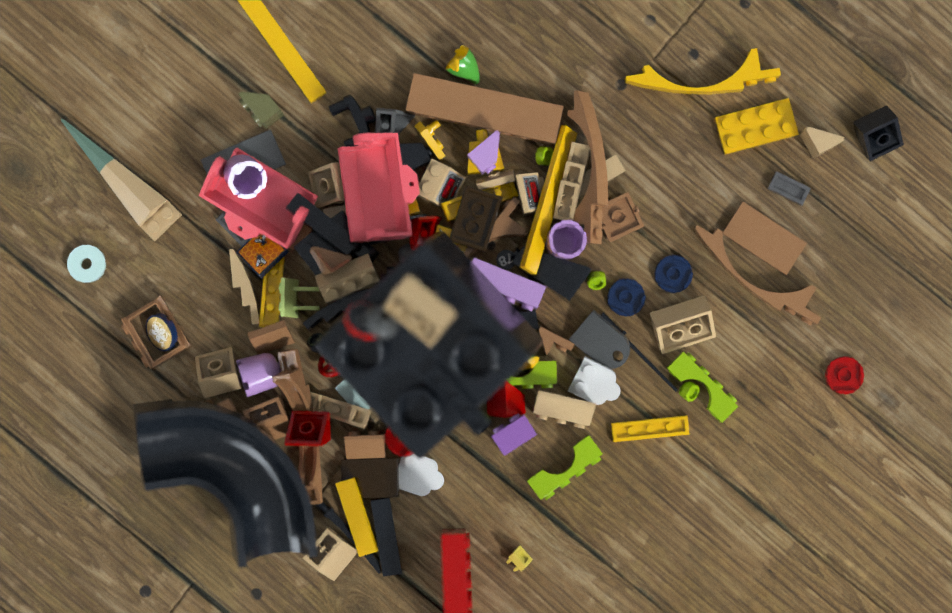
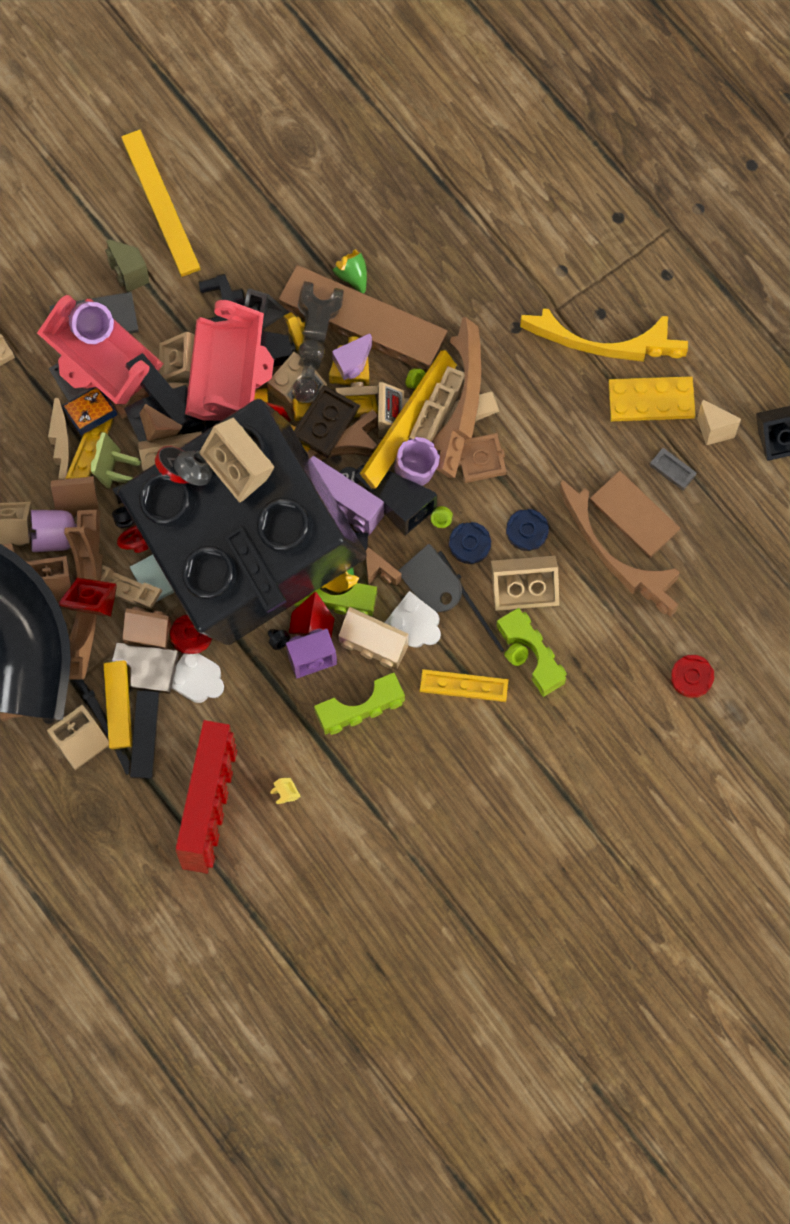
camera: 15 degrees right, 15 degrees down
none -> clear smoke piece [292,281,344,403]

